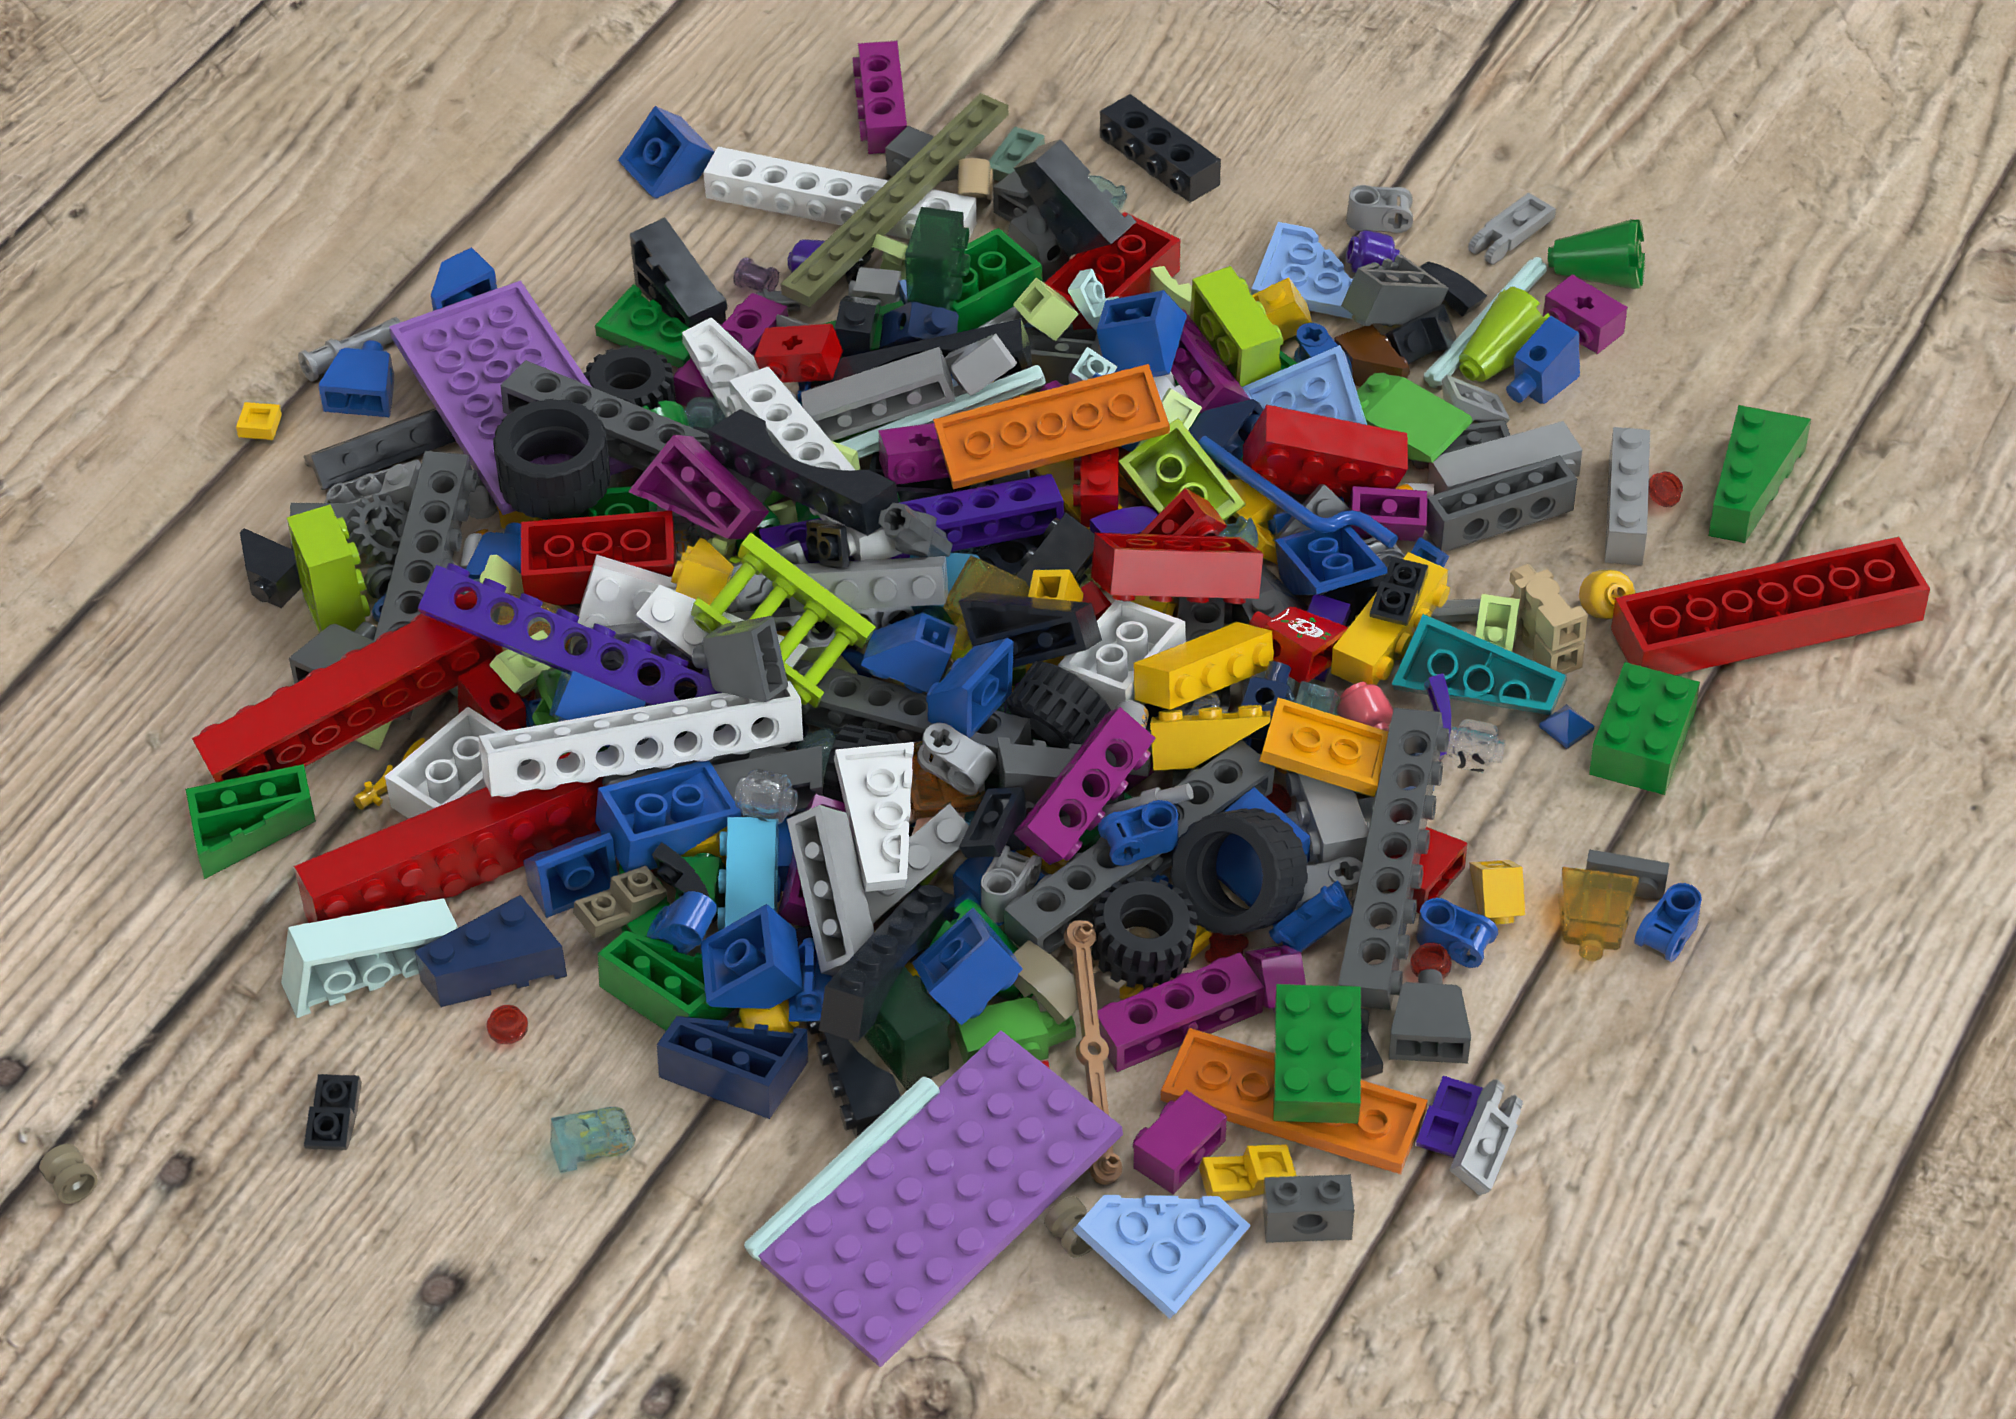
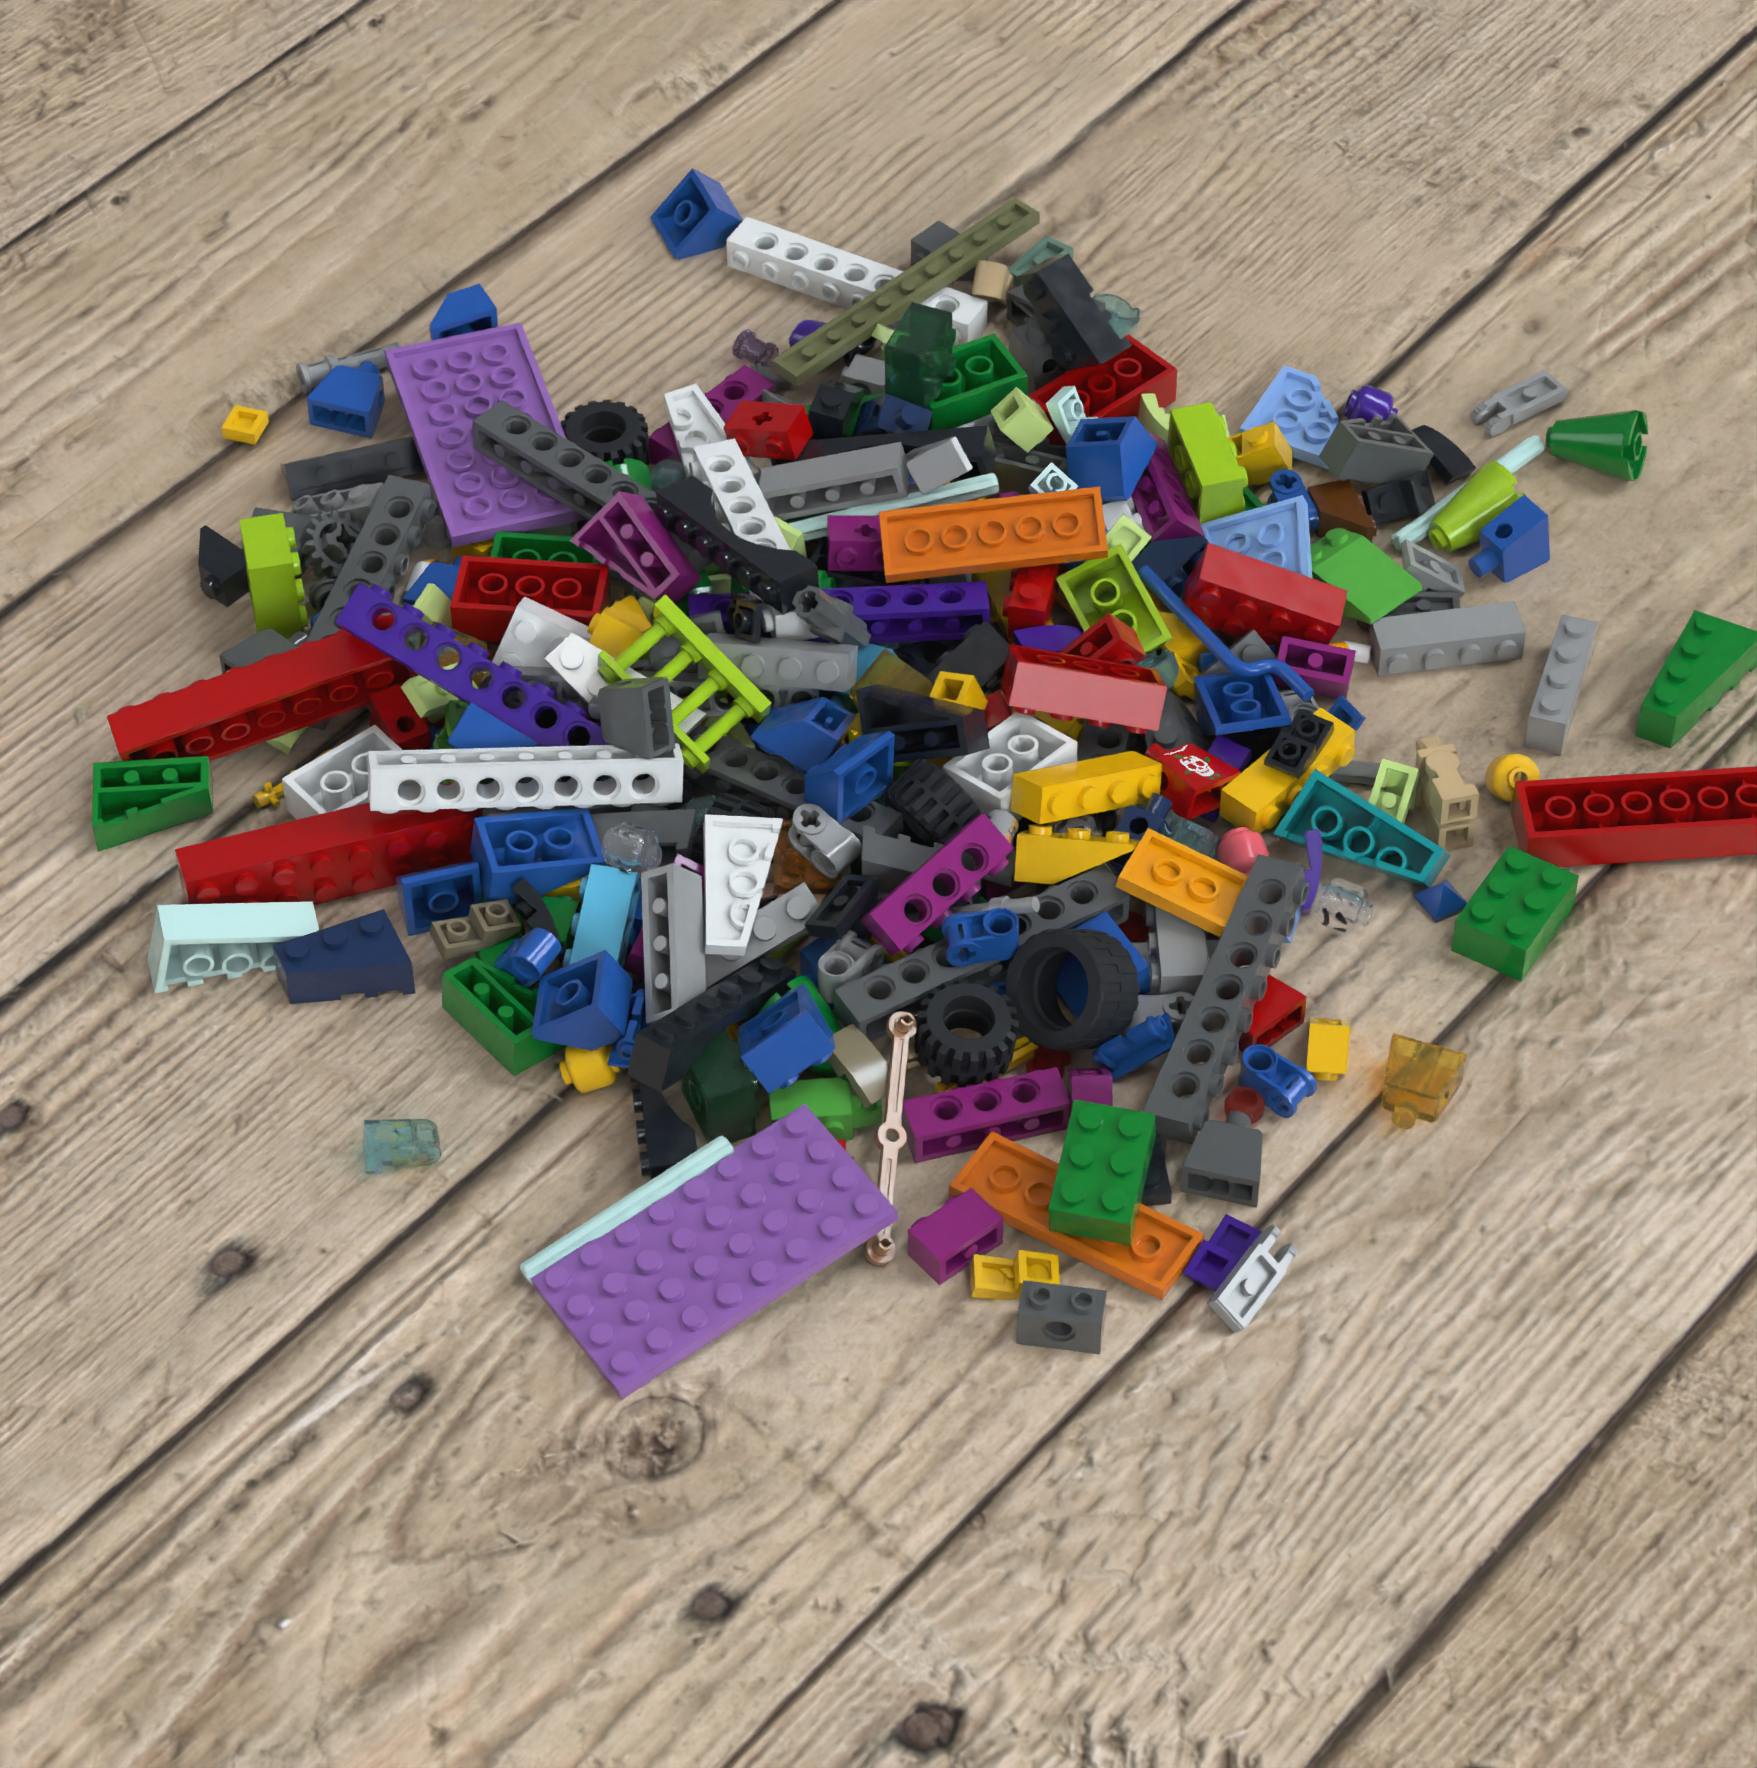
camera: 10 degrees right, 0 degrees up
black slope [304,1074,362,1150] -> none
clear red plate [487,1005,528,1044] -> none
black tyre [493,399,611,520] -> none
green wing [595,284,691,368] -> none
black wedge [629,217,728,328] -> none
dark blue wedge [657,1016,808,1119] -> none
magenta brick [852,41,907,155] -> none
dark tan wheel [1044,1196,1093,1258] -> none
light blue plate [1073,1195,1251,1319] -> none
black brick [1099,94,1221,203] -> none
light grey piece [1346,185,1413,233] -> none
dark grey brick [1425,455,1577,552] -> none
magenta brick [1543,275,1628,354] -> none
dark grey plate [1583,849,1670,900] -> none
blue piece [1634,883,1702,962] -> none
clear red plate [1648,471,1683,507] -> none

